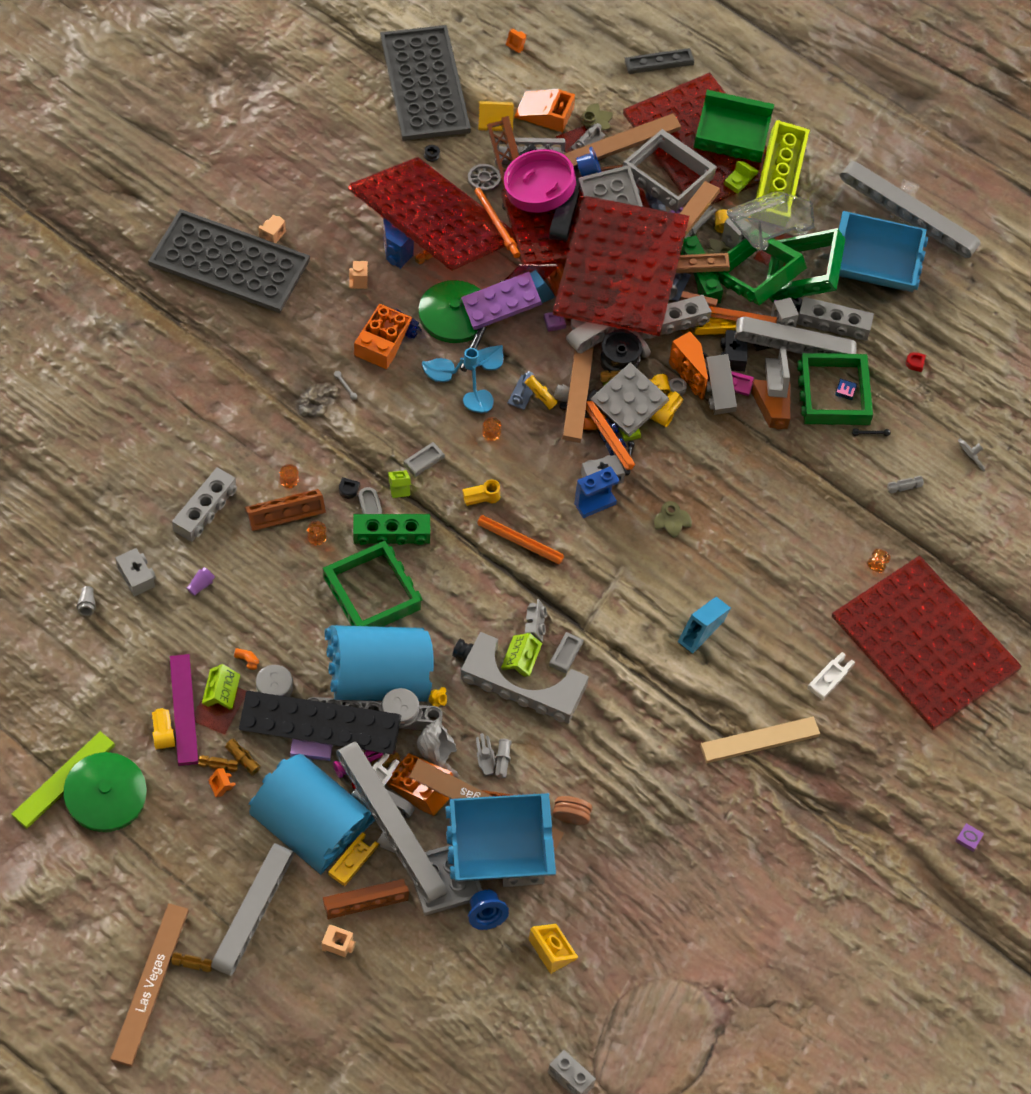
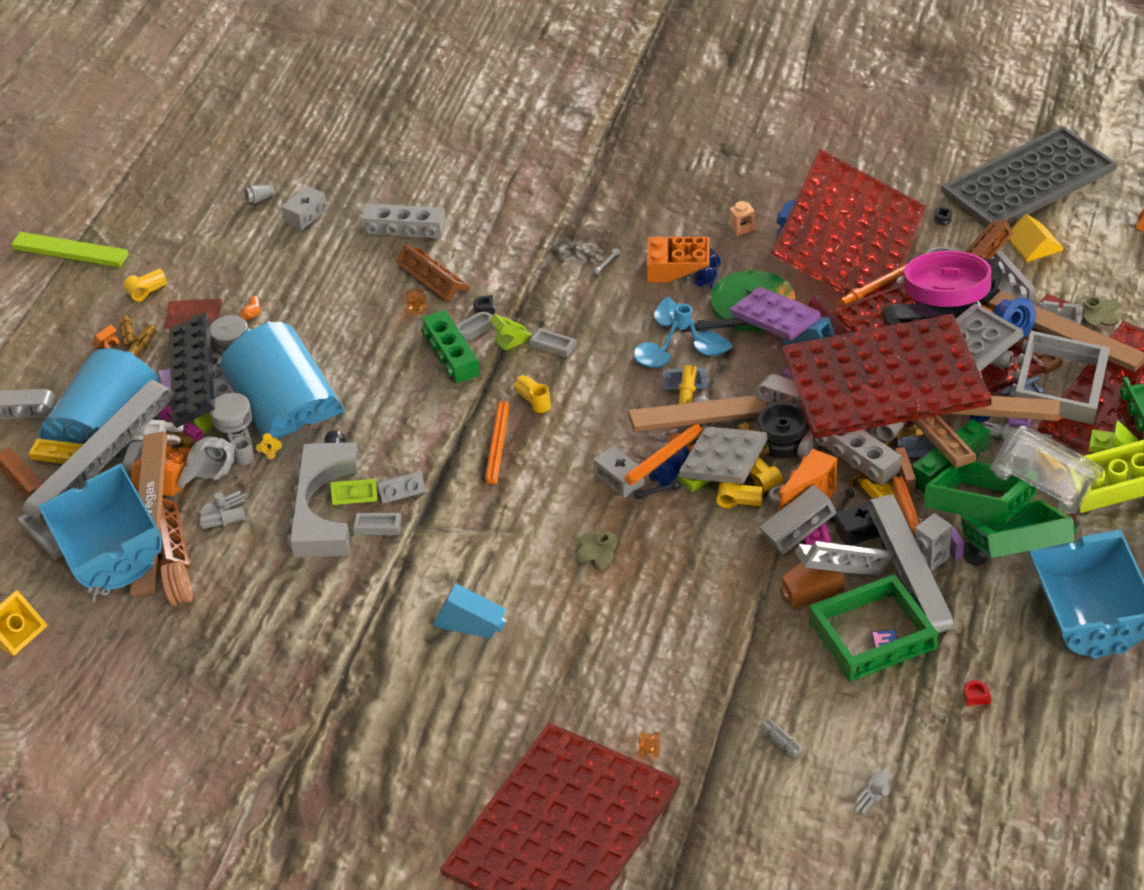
camera: 75 degrees right, 15 degrees down
green dish [64,752,147,832] -> none
dark grey plate [148,209,310,313] -> none
magenta tile [170,654,198,766] -> none
medium lavender cone [186,567,215,596] -> none
lime panel [202,664,241,710] -> none
light nougat brick [258,215,286,243] -> none
clear orange wheel [280,464,299,488] -> none
green window [323,541,422,627] -> none
blue piece [468,890,509,930] -> none
clear orange wheel [482,417,501,441] -> none
orange slope [514,89,575,133] -> none
blue panel [574,466,619,518] -> none
tan tile [700,716,820,764] -> none
light grey brick [797,297,874,341] -> none
white hinge [807,652,855,700] -> none
black hinge [852,428,891,436] -> none

